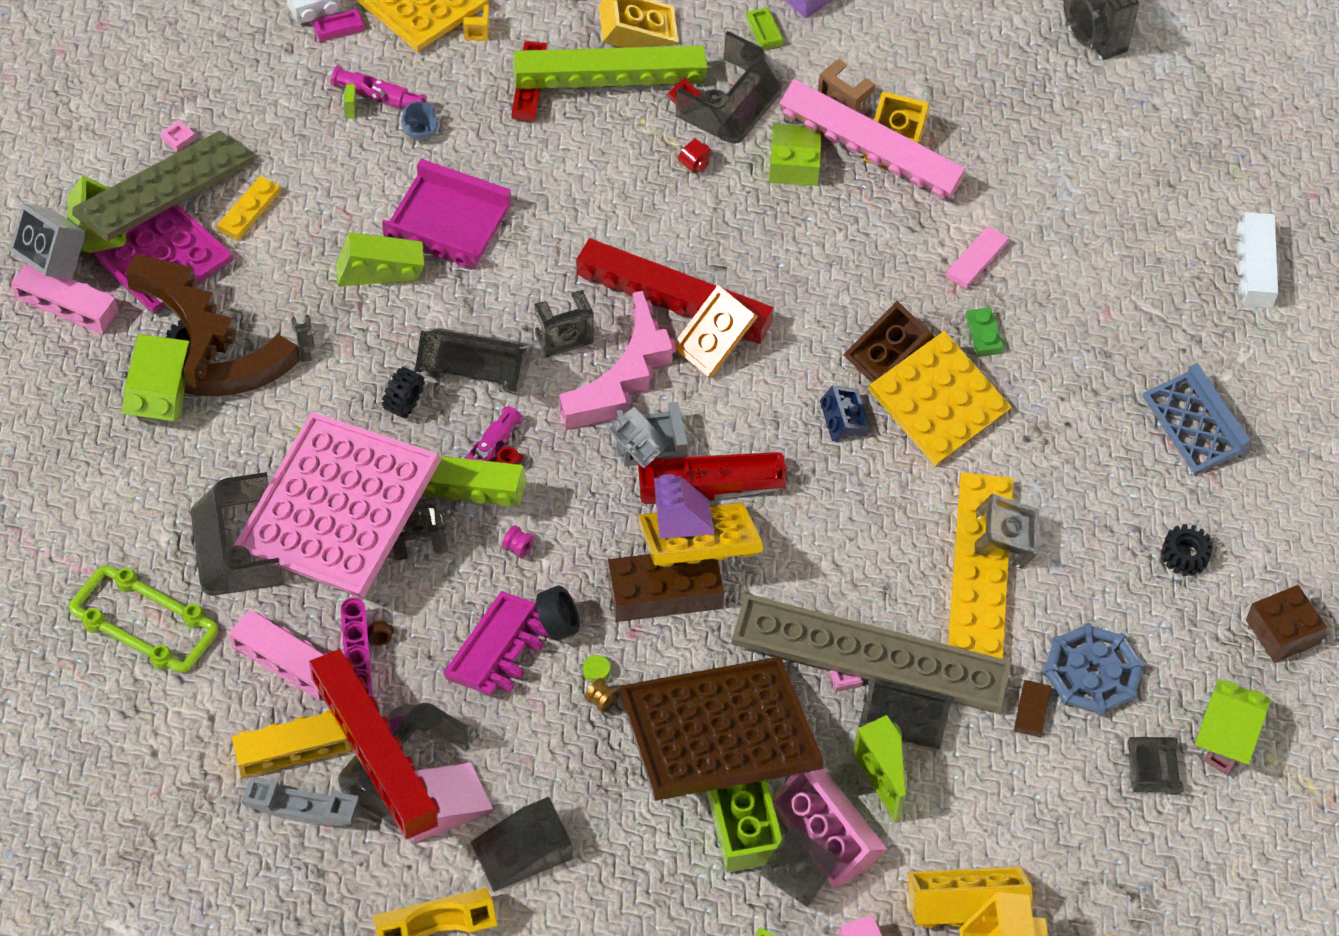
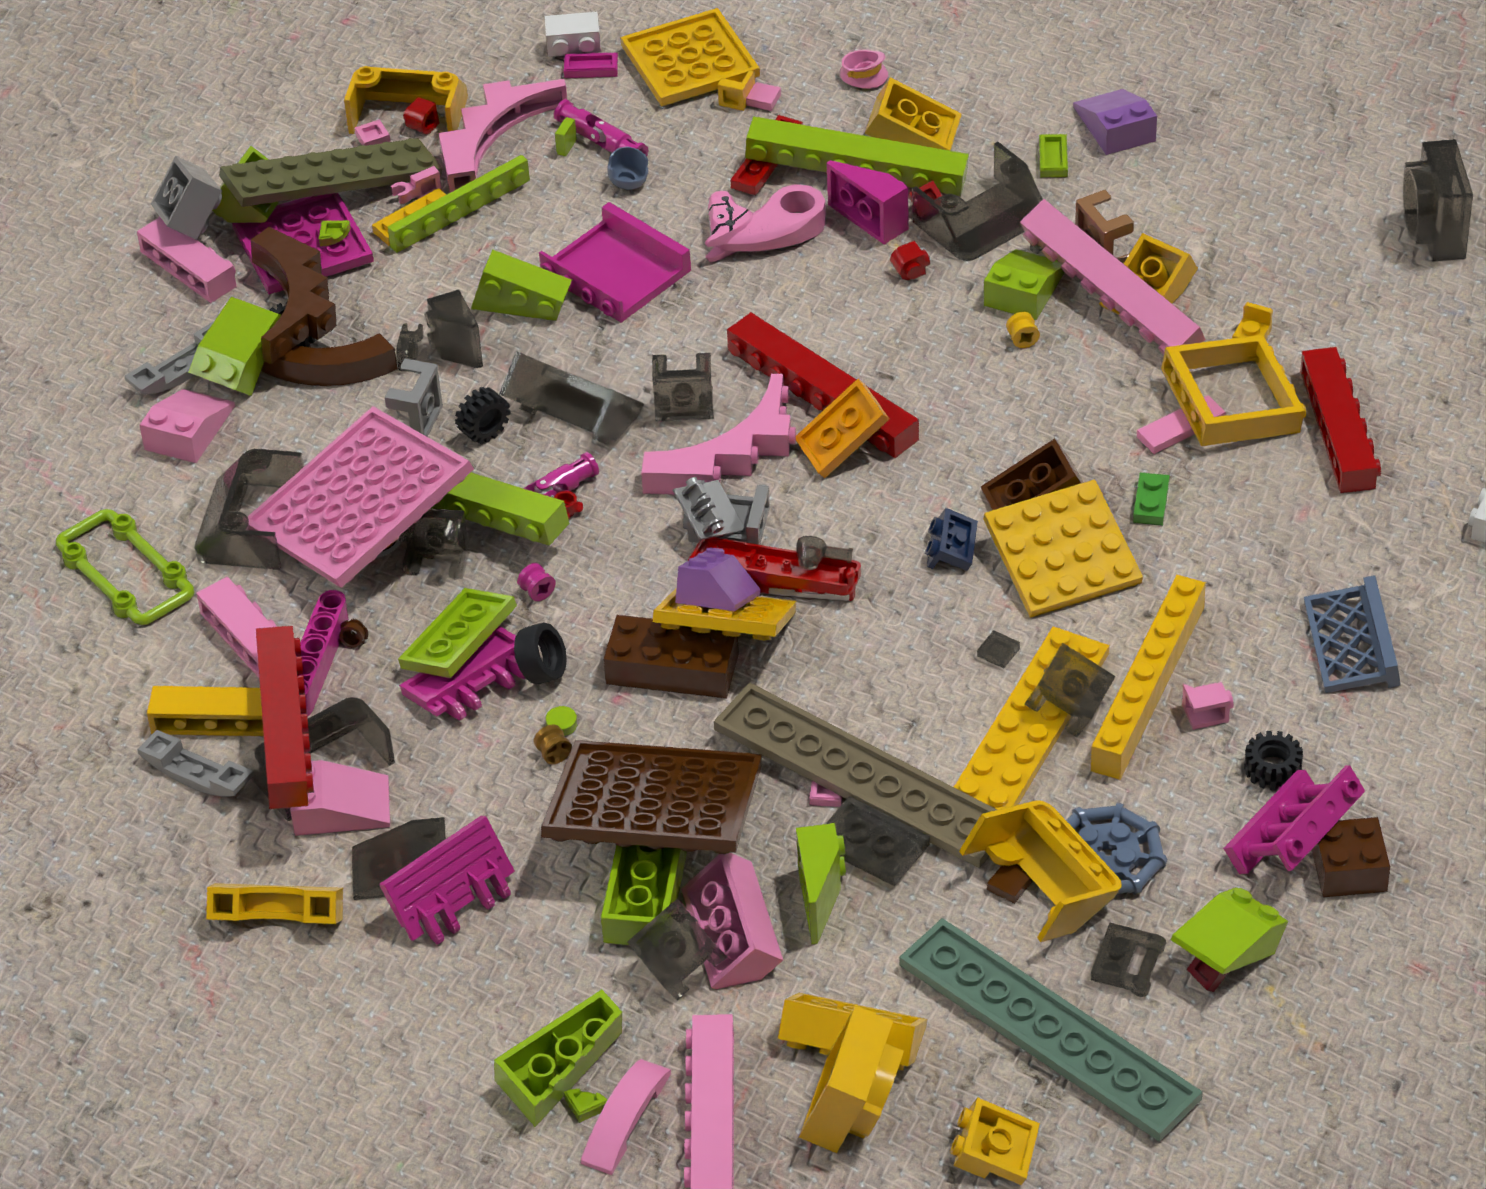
camera: 25 degrees right, 10 degrees down
none -> light grey slope [124,321,214,394]
none -> bright pink slope [139,389,235,463]
none -> lime tile [319,220,351,246]
none -> yellow windscreen [344,66,468,134]
none -> dark pink hinge [379,816,515,945]
none -> light grey panel [384,359,443,437]
none -> lime plate [388,155,530,253]
none -> bright pink plate [391,166,442,204]
none -> lime plate [398,588,517,678]
none -> red plate [403,97,440,134]
none -> clear smoke slope [424,289,483,368]
none -> bright pink arch [439,79,567,193]
none -> bright pink animal [705,184,826,263]
none -> bright pink tile [746,82,781,111]
none -> clear smoke bar [796,536,853,570]
none -> dark pink slope [827,160,909,245]
none -> sand green plate [899,918,1203,1142]
none -> yellow windscreen [959,800,1122,942]
none -> clear smoke tile [977,630,1020,669]
none -> yellow wheel [1006,312,1040,348]
none -> yellow brick [1091,575,1206,780]
none -> yellow window [1161,335,1306,446]
none -> bright pink window [1182,682,1234,730]
none -> dark pink fence [1223,765,1365,874]
none -> yellow bracket [1232,302,1273,339]
none -> red brick [1300,347,1381,493]

